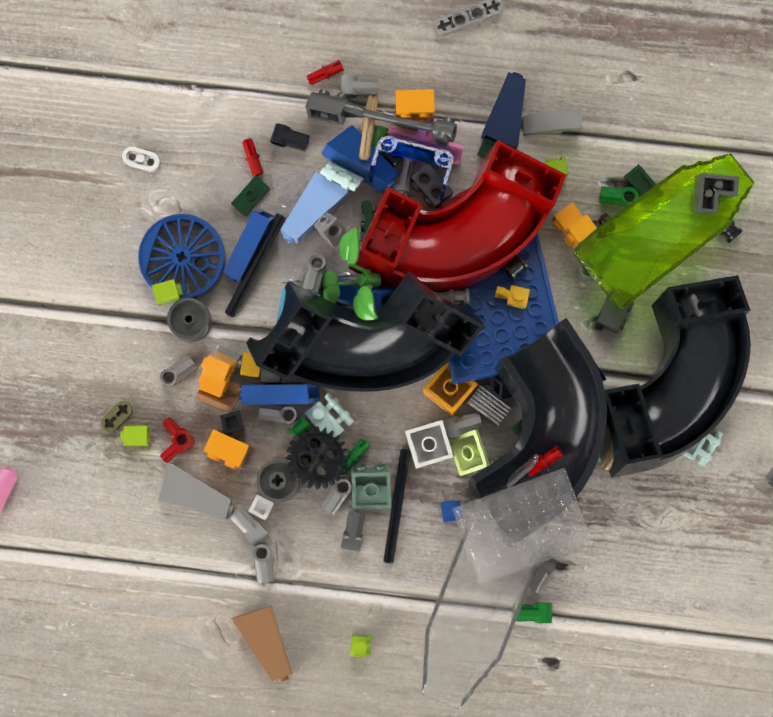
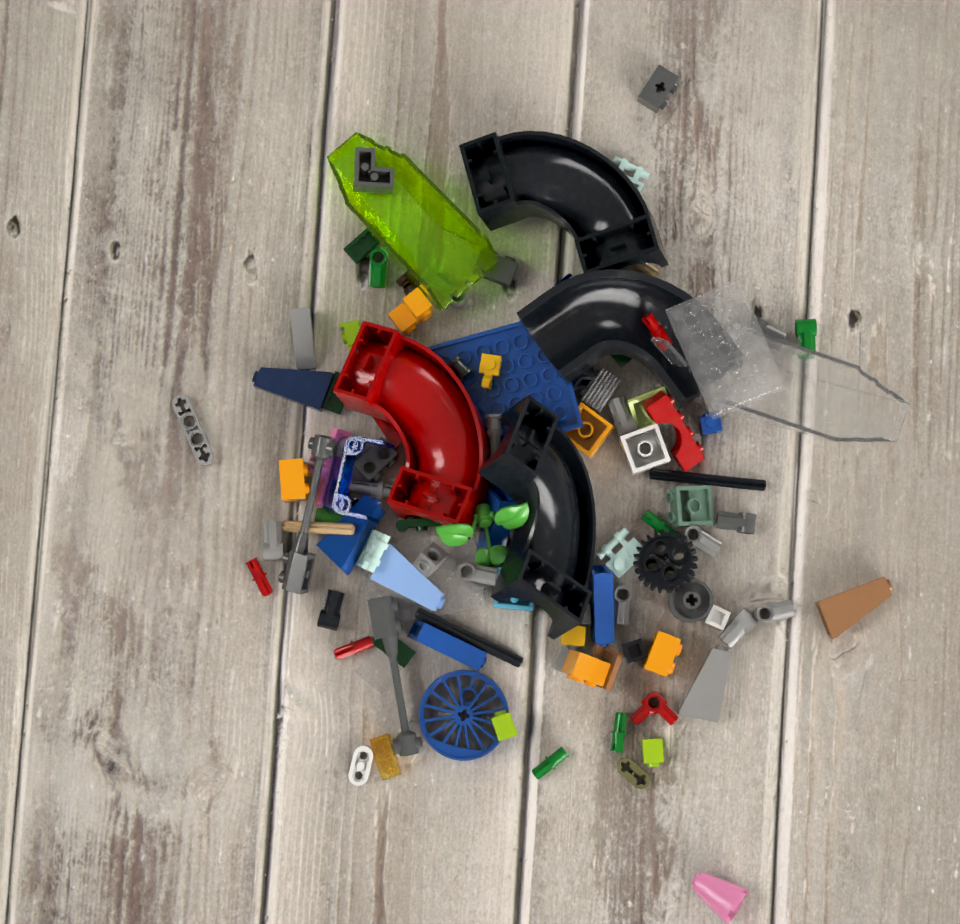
camera: 90 degrees left, 0 degrees up
light grey piece [160,355,198,387] -> none
dark grey wheel [167,298,212,342] -> none
green bush [288,416,314,436] -> none
lime brick [350,634,372,657] -> none
black wheel [718,220,743,243] -> none
none -> dark grey bar [367,595,423,756]
none -> clear yellow slope [370,733,401,780]
none -> green axle [532,747,569,779]
none -> green axle [610,712,627,753]
none -> red arch [641,391,705,472]

